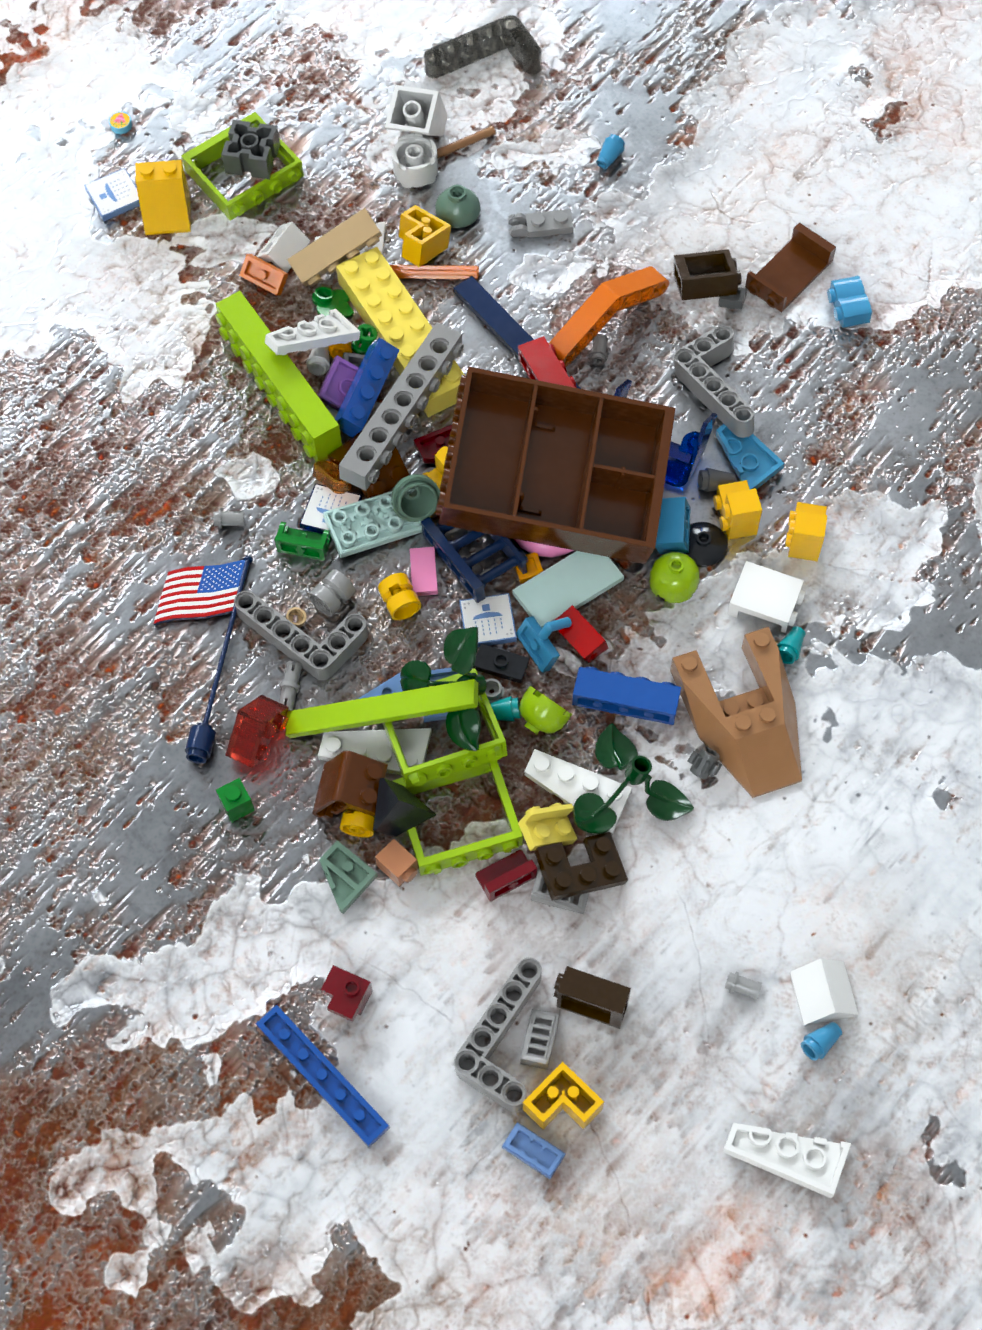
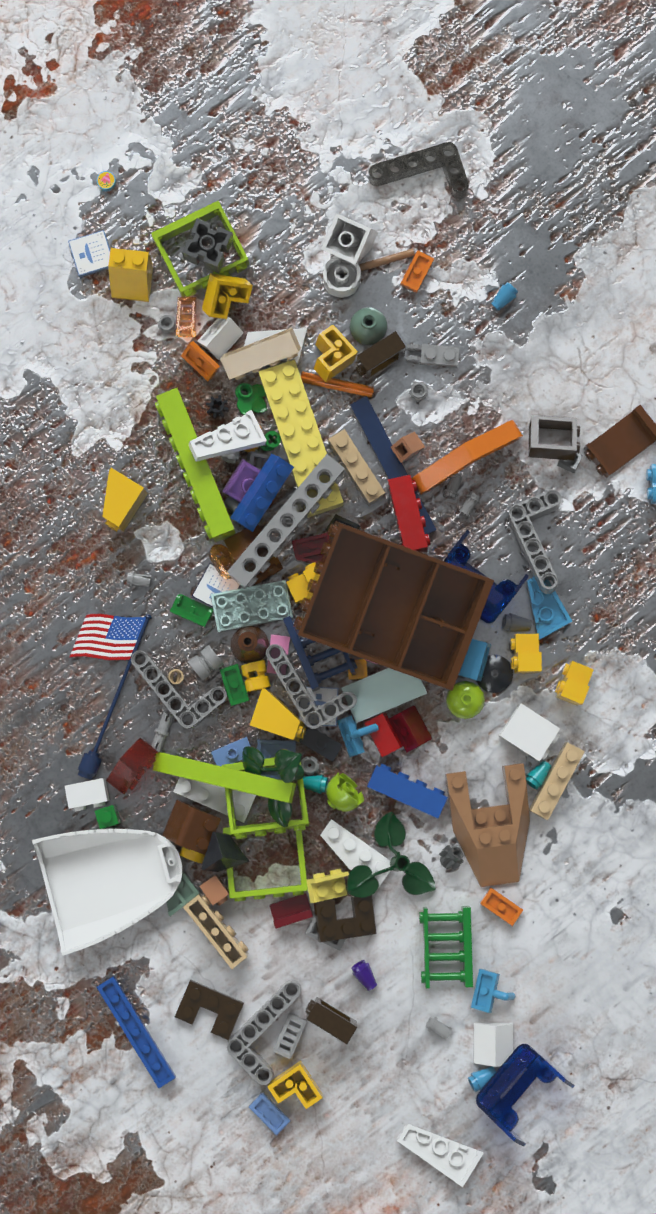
camera: 10 degrees right, 20 degrees up
dark red brick [321,965,373,1022] -> none
sand green piece [391,474,440,522] -> none
none -> white windscreen [32,829,182,956]
none -> white brick [65,778,110,812]
none -> yellow slope [102,468,148,532]
none -> light grey plate [158,315,176,333]
none -> dark brown plate [175,979,244,1040]
none -> clear orange slope [176,297,197,337]
none -> tan brick [183,893,249,969]
none -> yellow brick [202,273,253,319]
none -> black gear [206,395,229,419]
none -> green plate [219,664,250,706]
none -> reddish brown cone [231,626,269,664]
none -> yellow slope [250,688,306,742]
none -> light grey beam [266,644,357,729]
none -> tan brick [328,429,385,506]
none -> dark purple cone [351,960,377,991]
none -> dark brown window [355,331,406,380]
none -> dark red panel [389,705,432,753]
none -> nougat brick [391,432,425,463]
none -> orange plate [400,250,434,293]
none -> light grey plate [409,383,428,401]
none -> green fence [419,906,473,988]
none -> light grey pin [459,492,480,517]
none -> dark azure plate [471,969,516,1013]
none -> clear blue windscreen [476,1044,575,1147]
none -> orange plate [480,887,523,926]
none -> tan brick [529,742,585,820]

